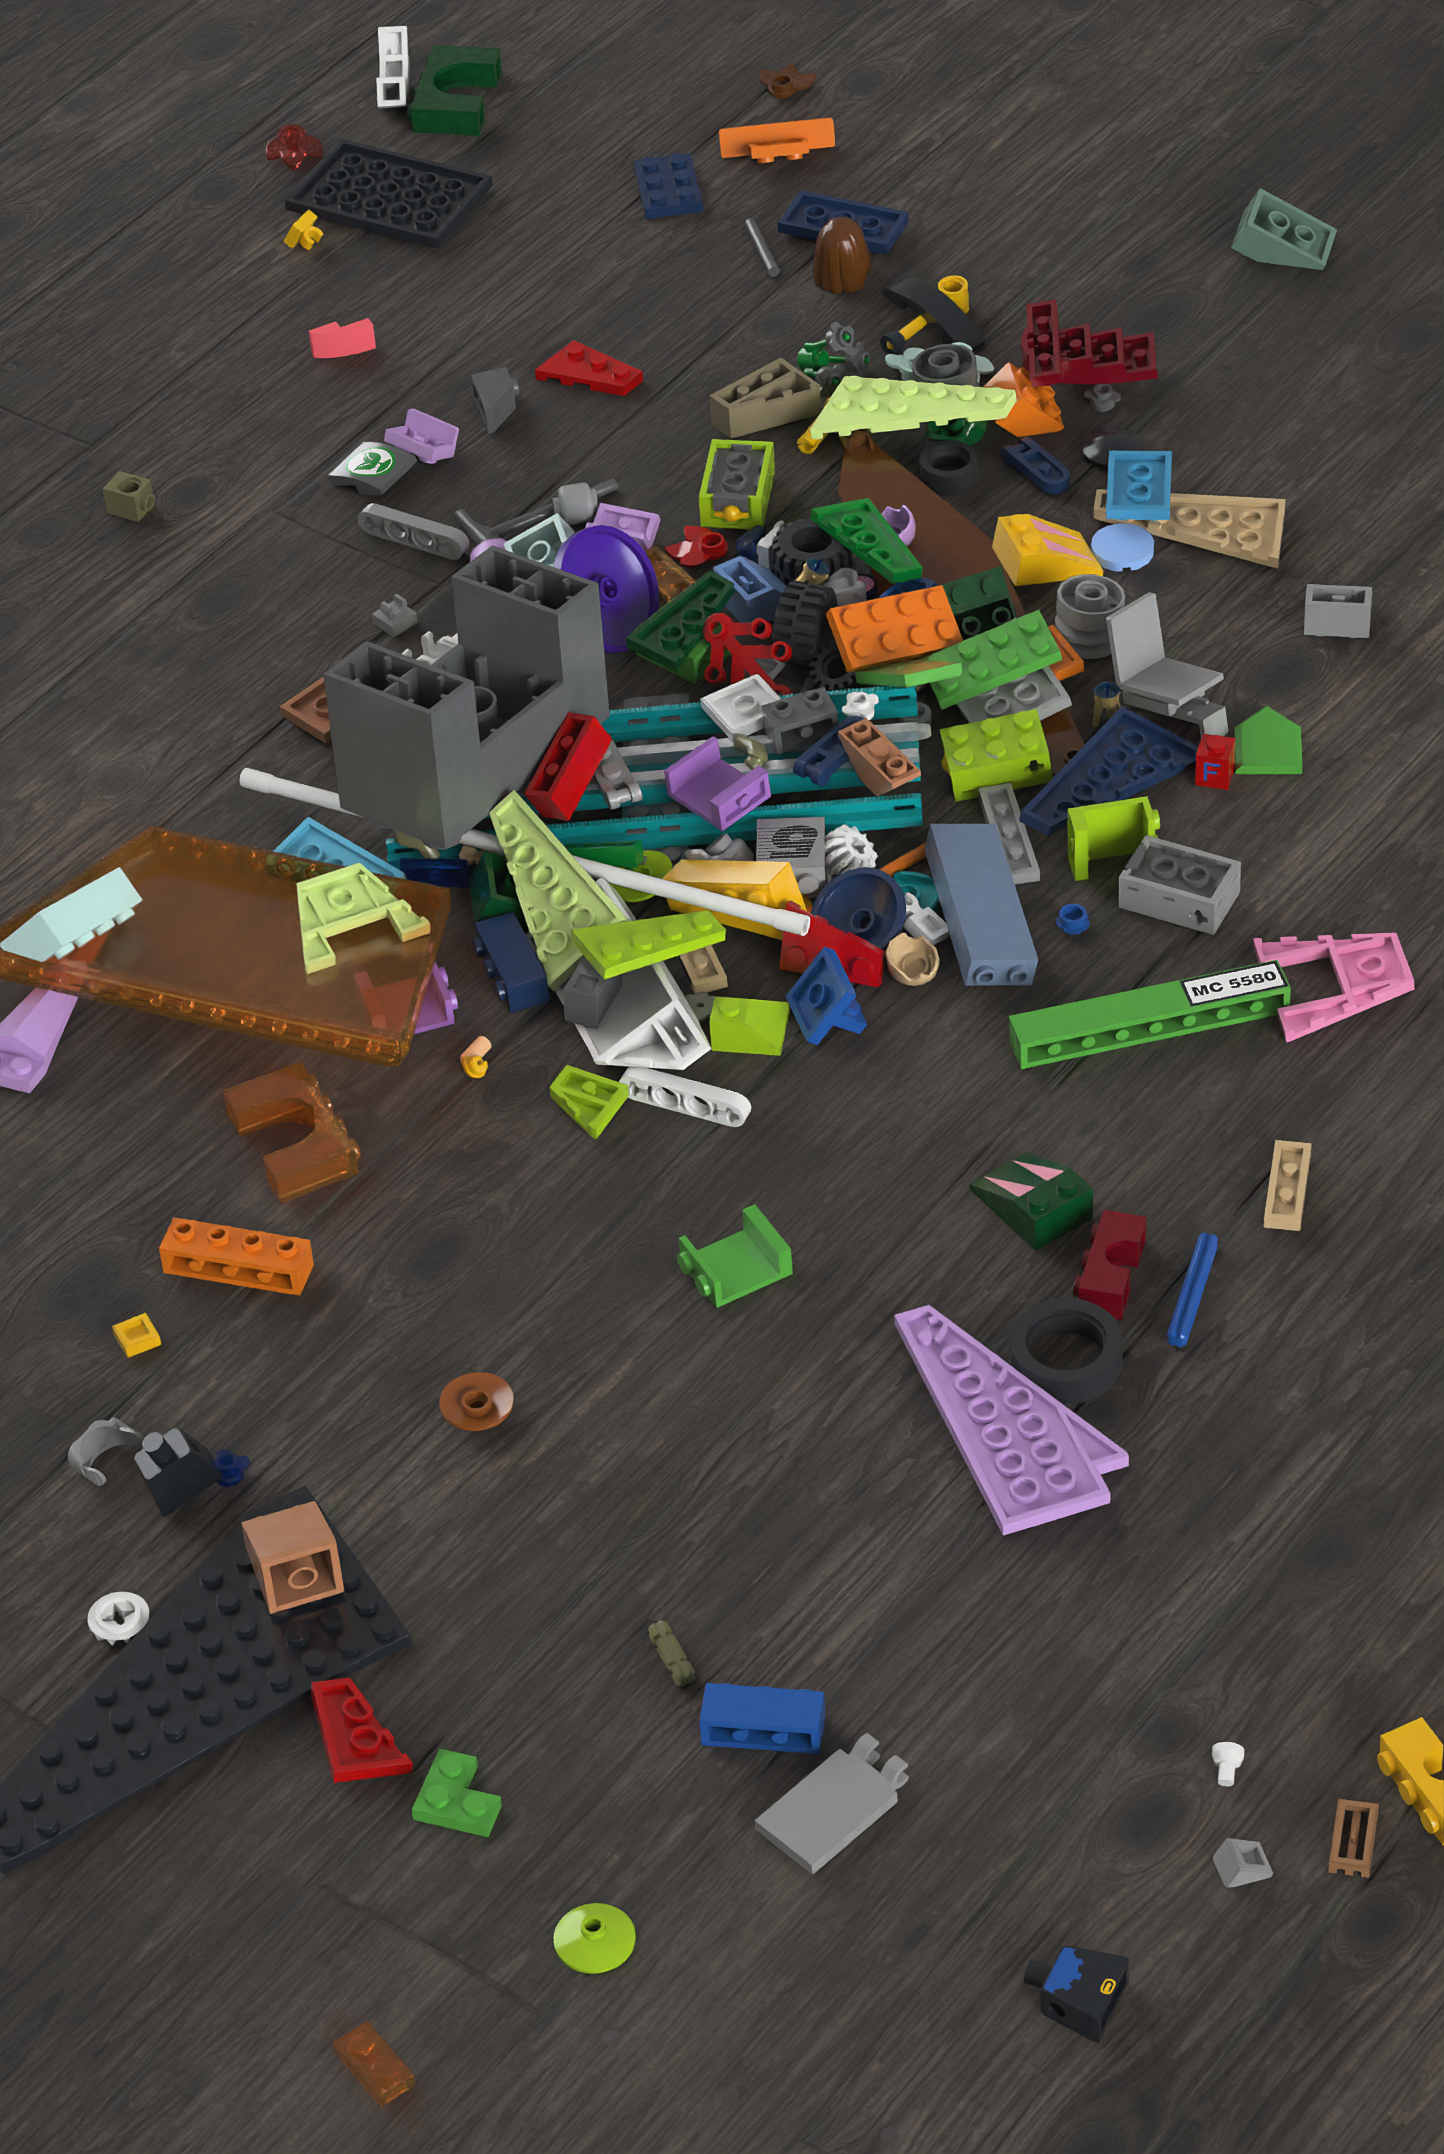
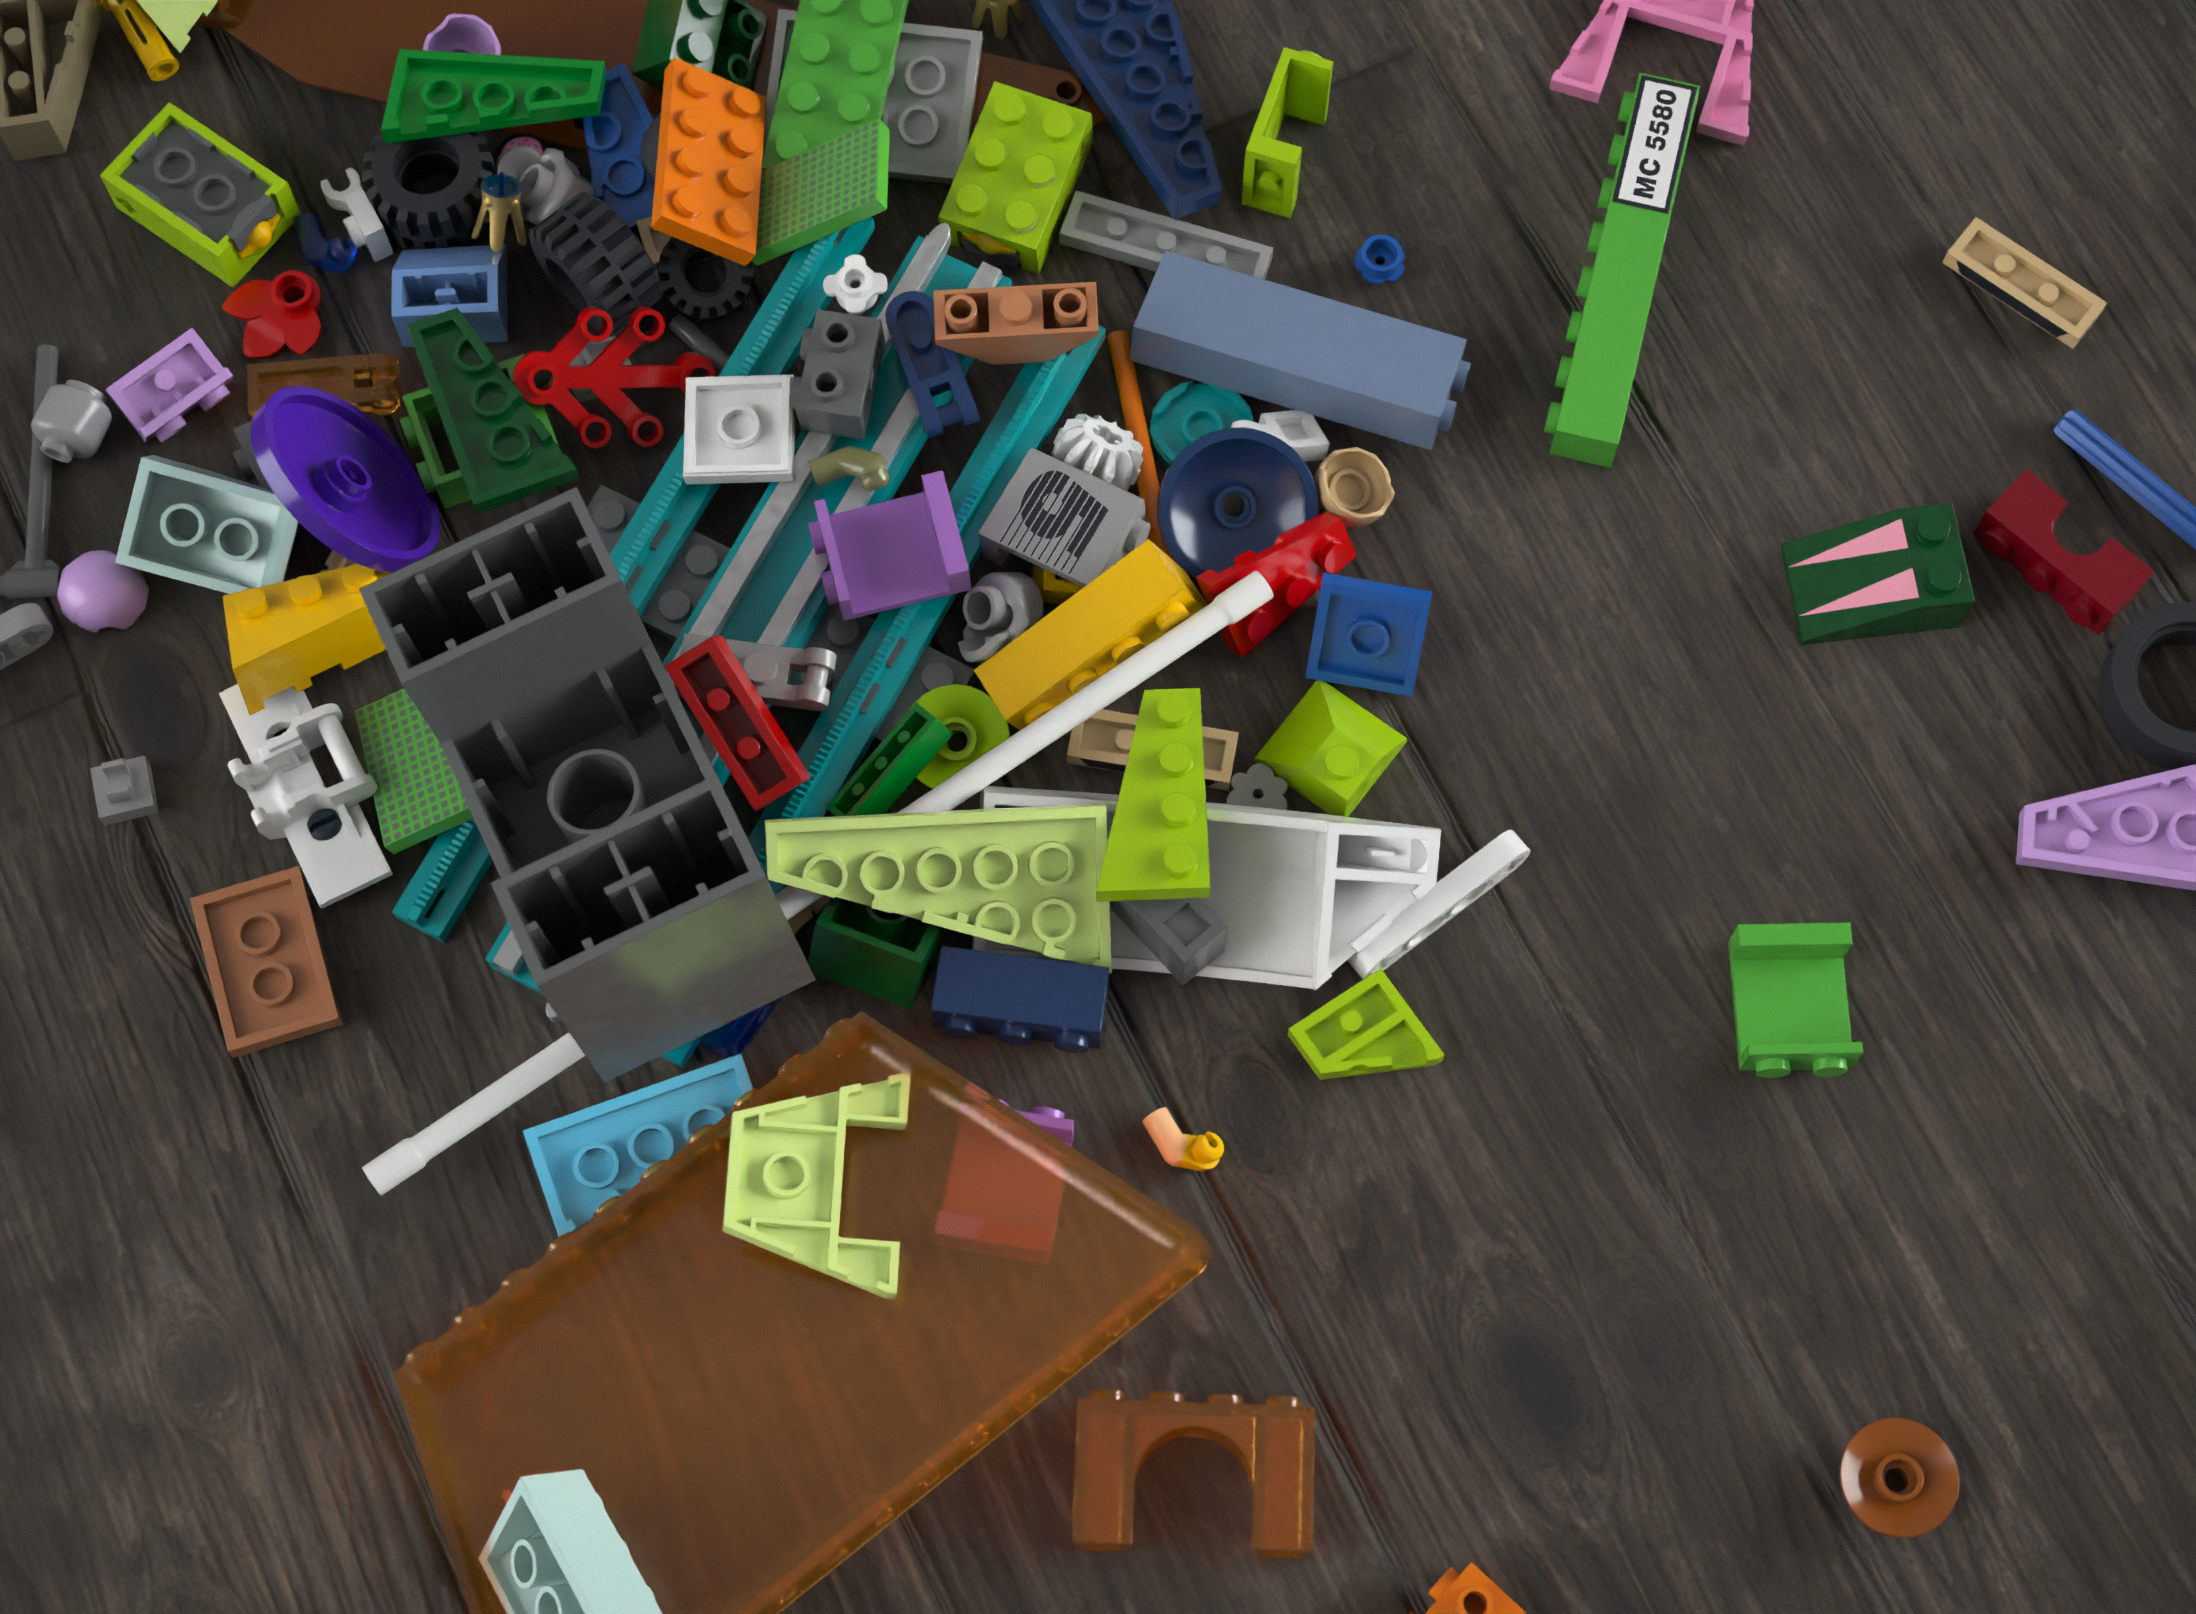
camera: 65 degrees left, 25 degrees up
light grey piece [1119,835,1241,935] -> none

